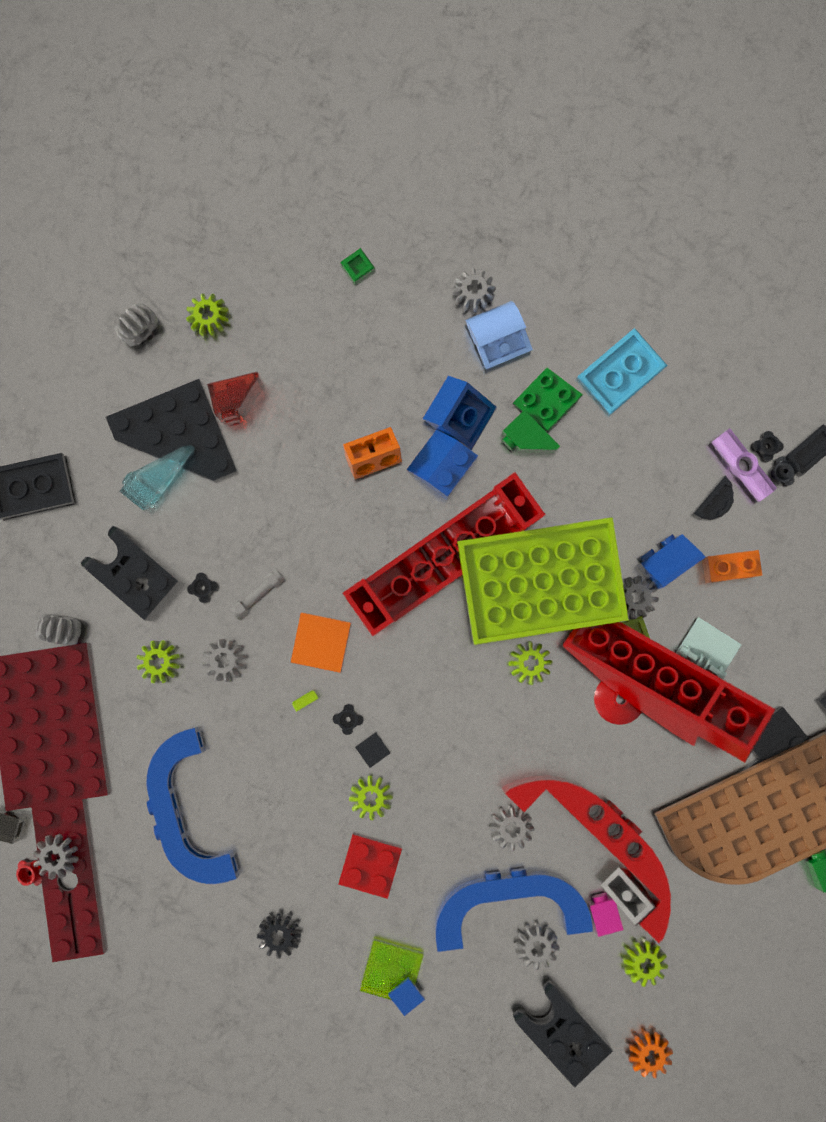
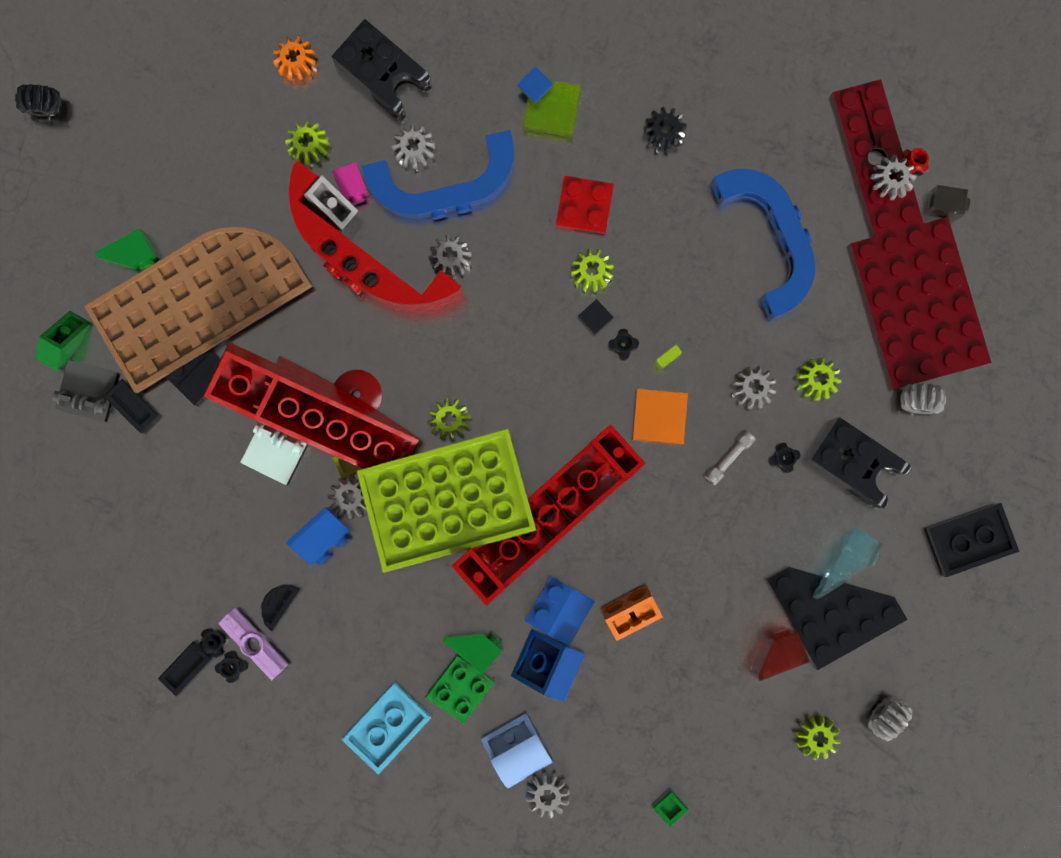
camera: 175 degrees right, 0 degrees up
orange brick [702,550,762,583] -> none

